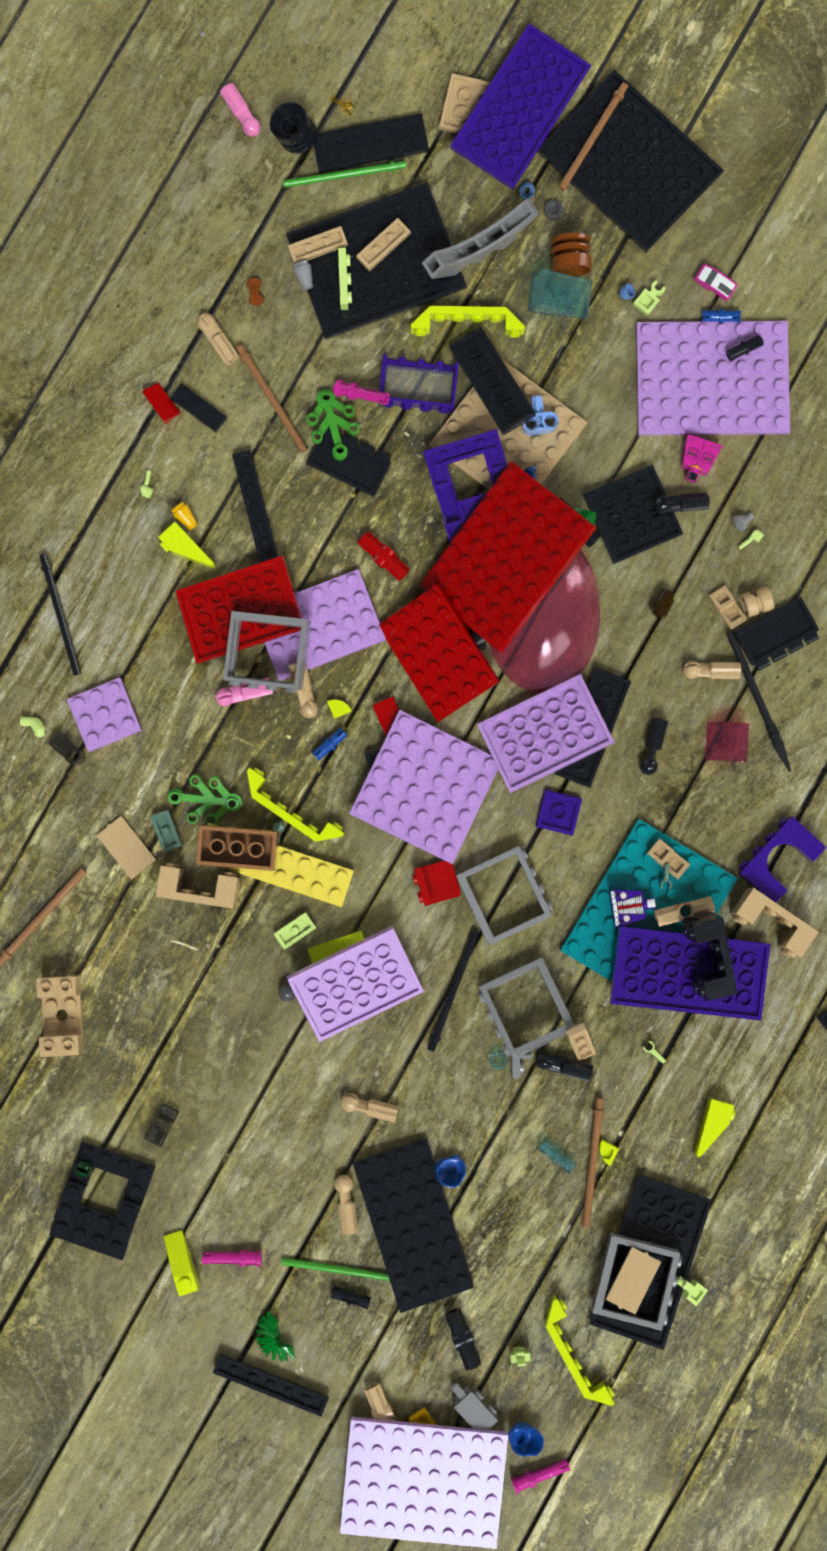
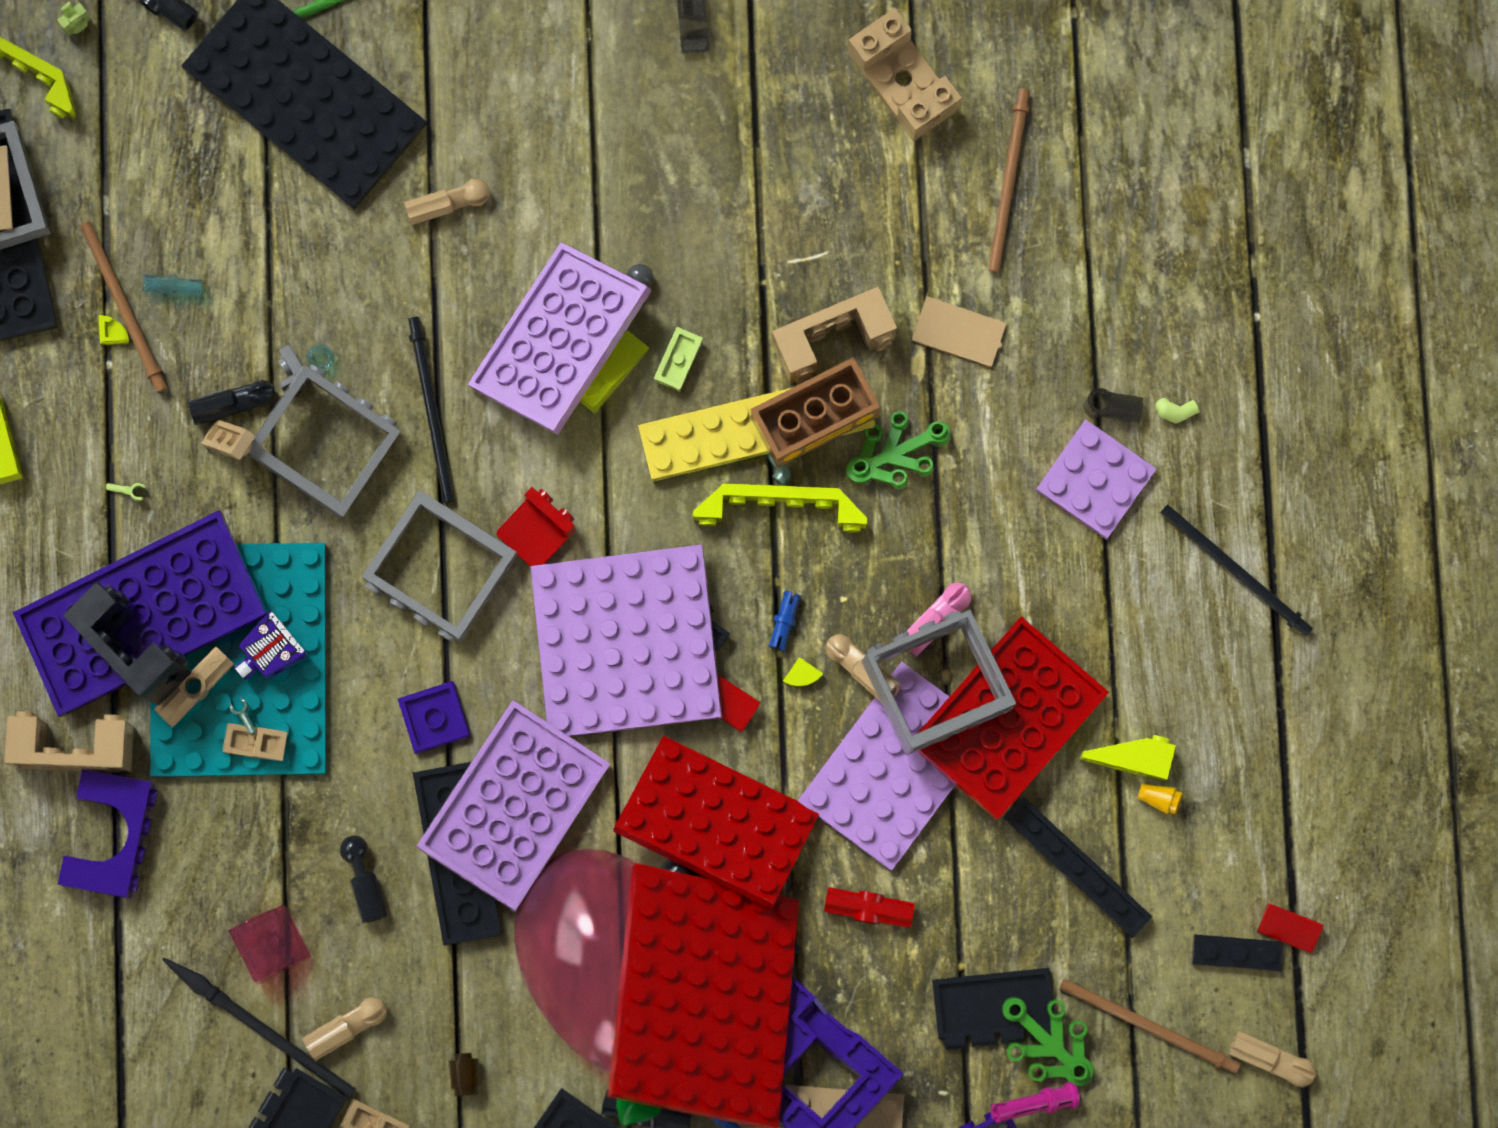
camera: 150 degrees right, 5 degrees down
yellowish green hand [140,470,153,498] -> none
sand green plate [150,810,182,853] -> none
tan piece [334,1175,358,1235] -> none
blue hair [435,1155,466,1188] -> none

